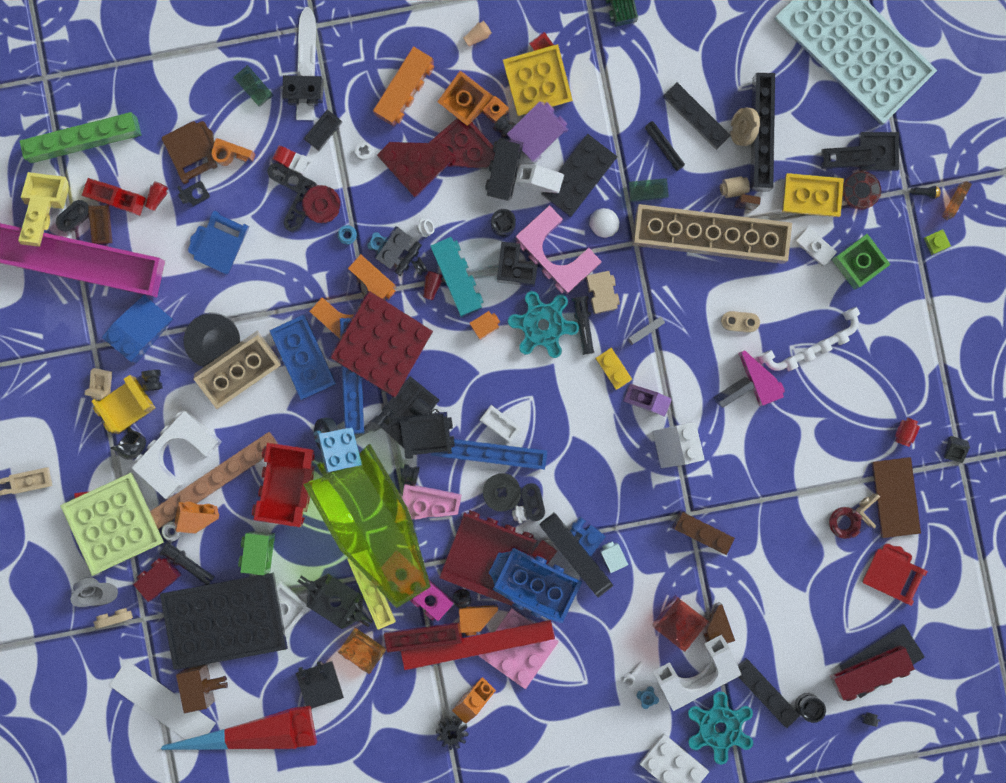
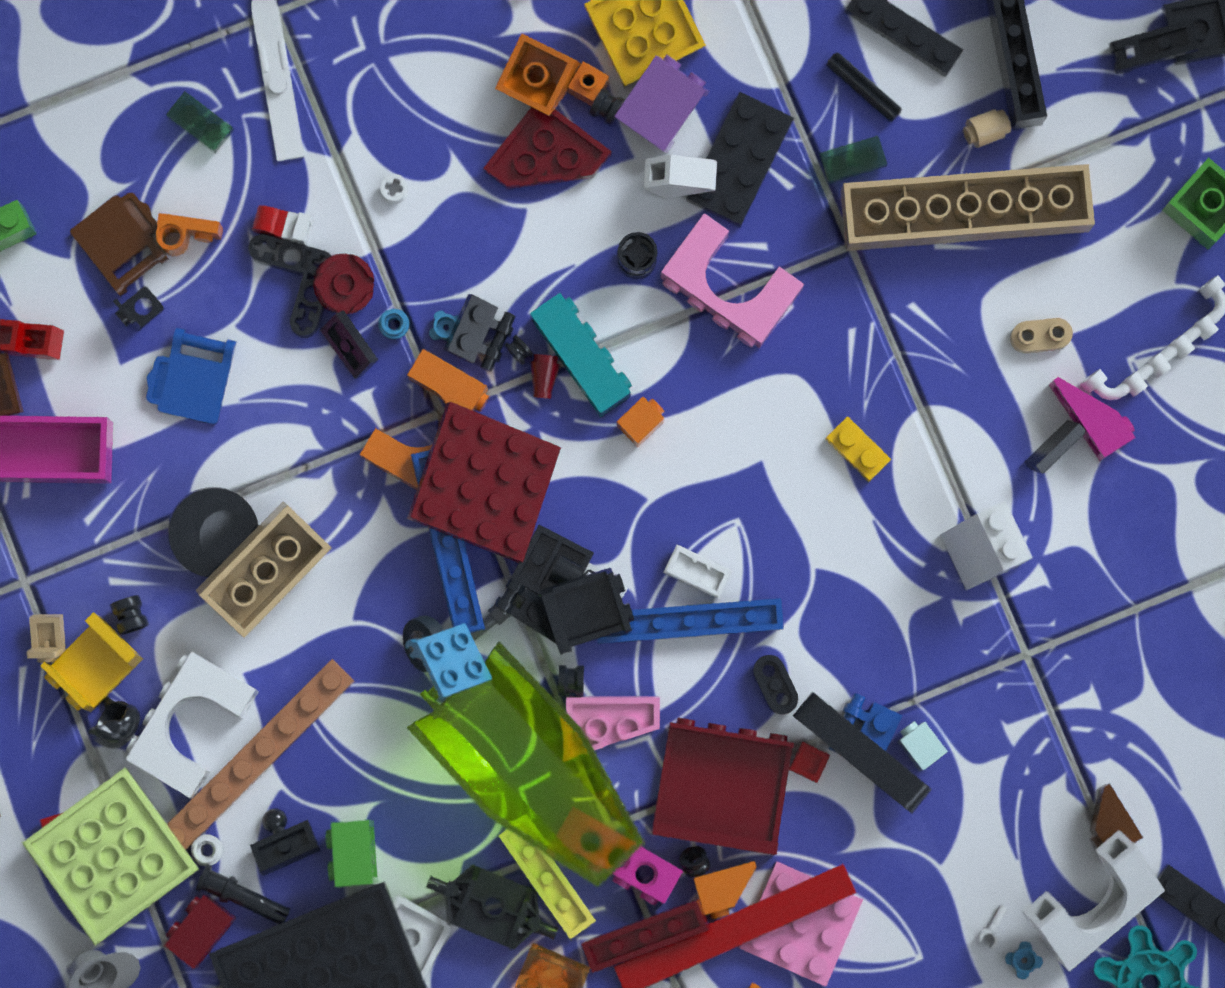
camera: 15 degrees left, 5 degrees down
blue slope [101,295,174,363] -> none
red cone [145,181,168,211] -> none
orange slope [174,501,219,534] -> none
red cylinder [252,443,315,527] -> none
blue plate [269,315,336,400] -> none
black brick [282,75,324,106] -> none
black tile [304,109,343,151] -> none
orange brick [373,46,435,127] -> none
dark red plate [377,142,456,197] -> none
white plate [417,219,434,237] -> none
pearl dark grey plate [483,473,521,511] -> none
black brick [485,137,524,201] -> none
blue slope [489,548,583,623] -> none
black brick [497,242,537,287] -> none
teal plate [508,291,579,358] -> none
white plate [512,505,528,524] -> none
black pin [571,296,595,355] -> none
tan brick [586,271,620,315] -> none
white hair [589,208,620,238] -> none
medium lavender slope [624,384,672,417] -> none
light grey tile [628,317,665,345] -> none
clear red brick [652,595,709,652] -> none
reddish brown brick [672,511,735,555] -> none
tan tile [730,107,760,146] -> none
reddish brown tile [734,194,761,211] -> none
yellow plate [782,173,844,217] -> none
white plate [795,227,837,267] -> none
tile [842,171,881,210] -> none
none -> black plate [250,808,321,876]
none -> black plate [320,310,379,379]

